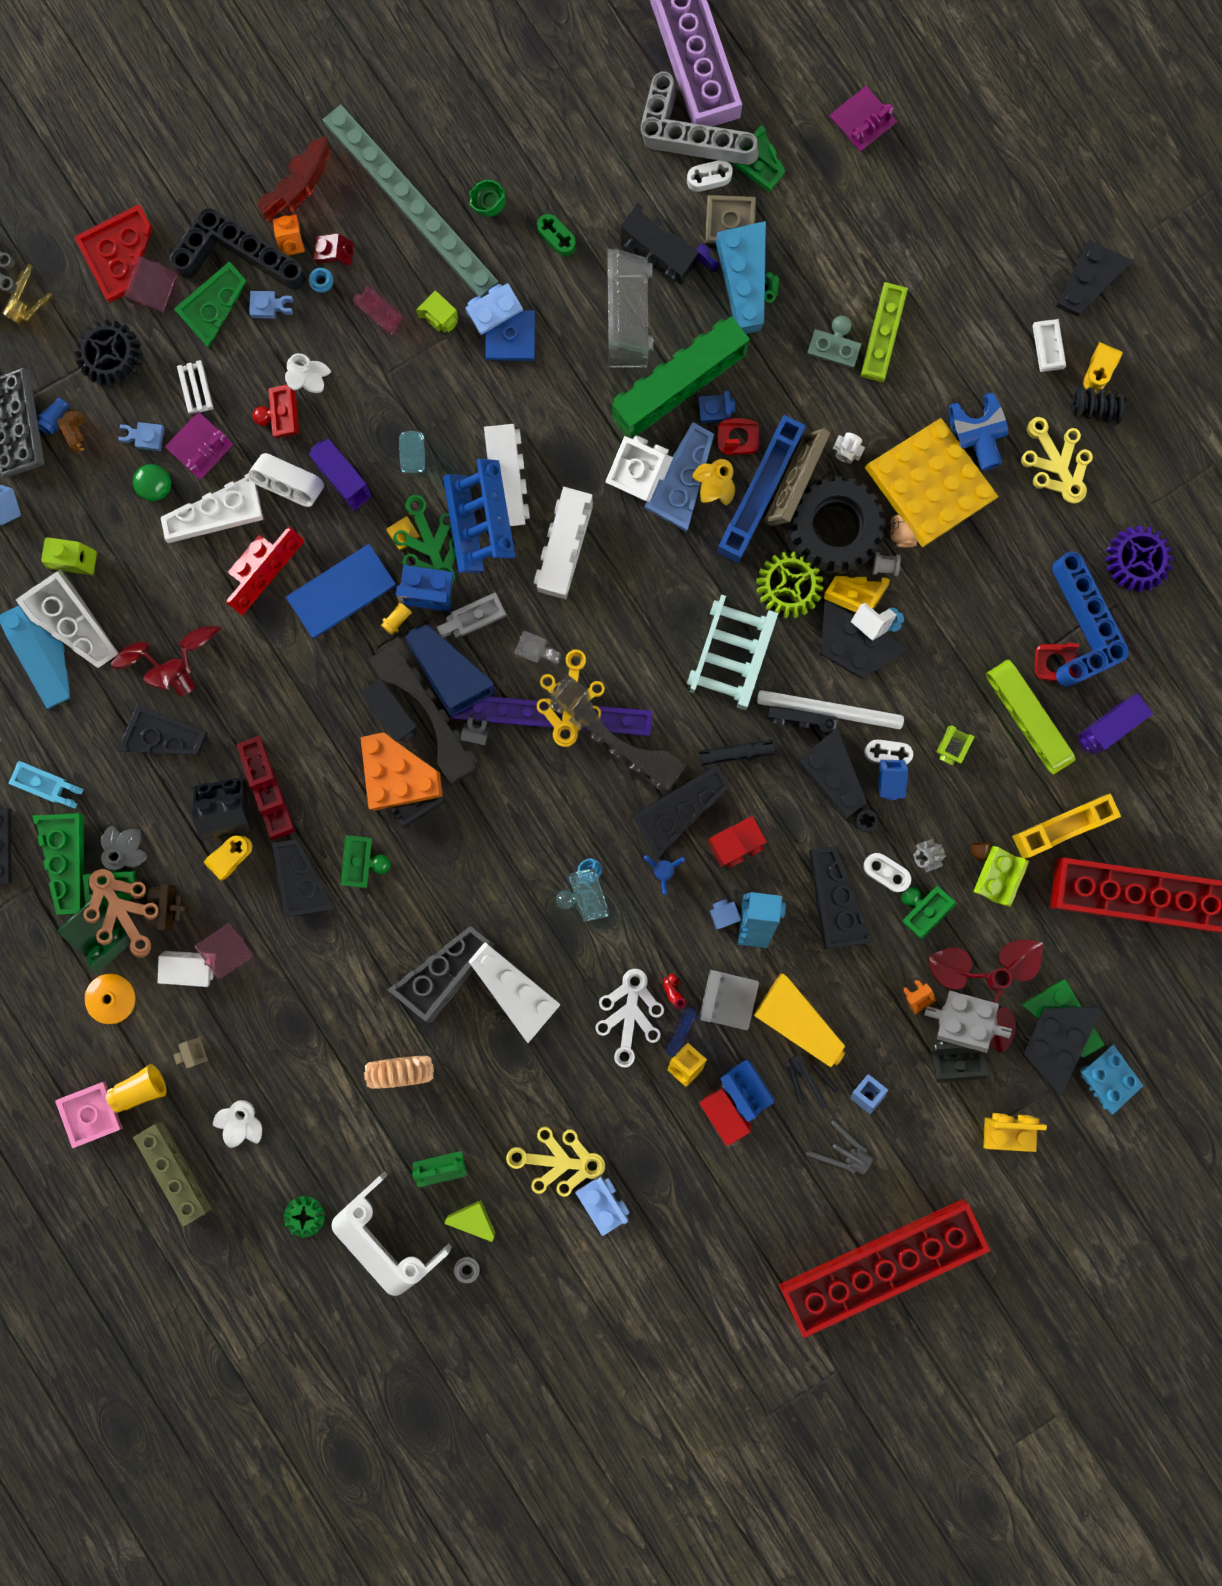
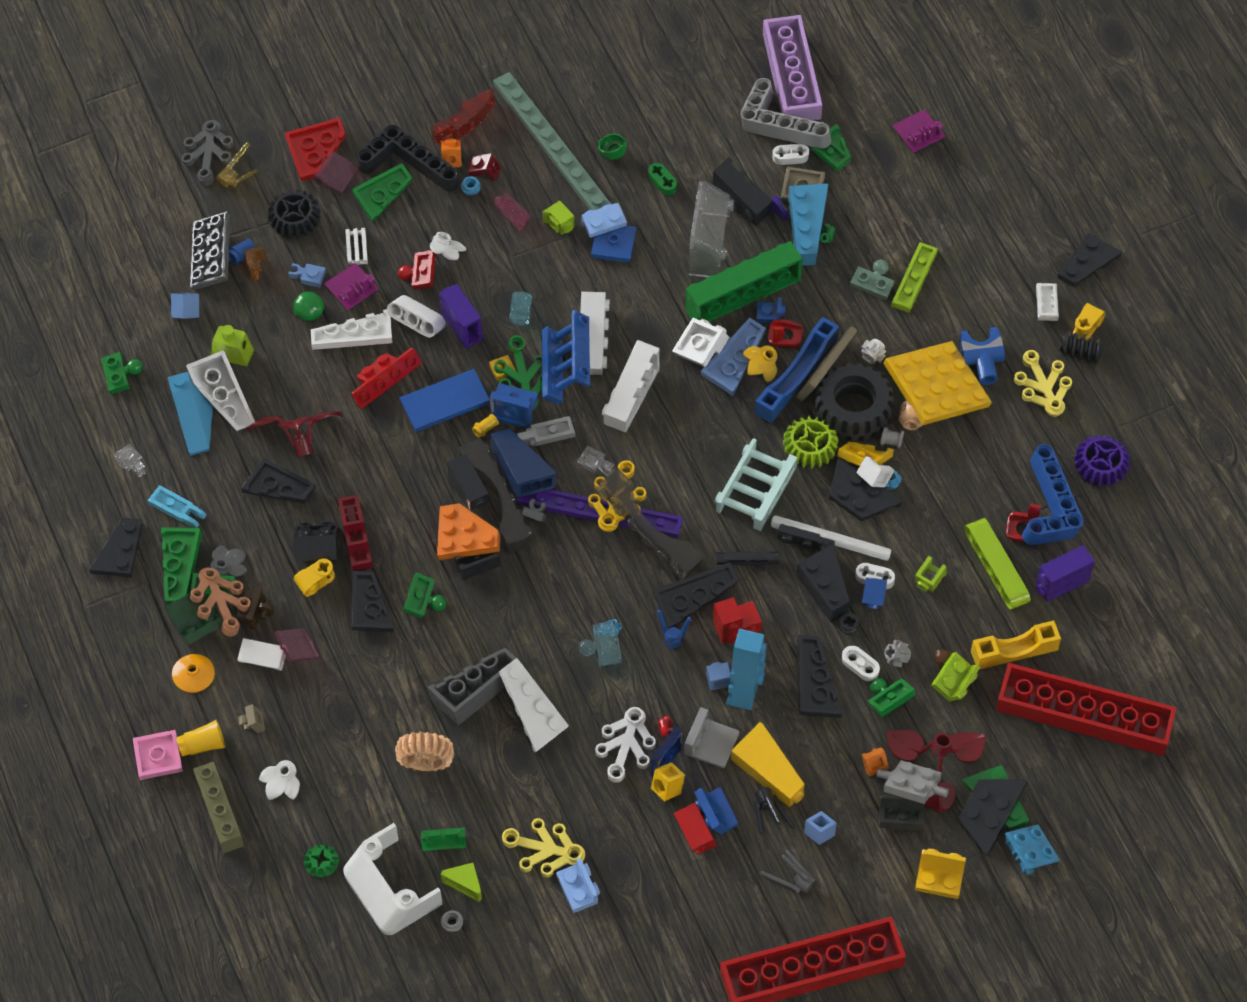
camera: 10 degrees right, 25 degrees down
medium blue plate [250,291,293,319] -> none

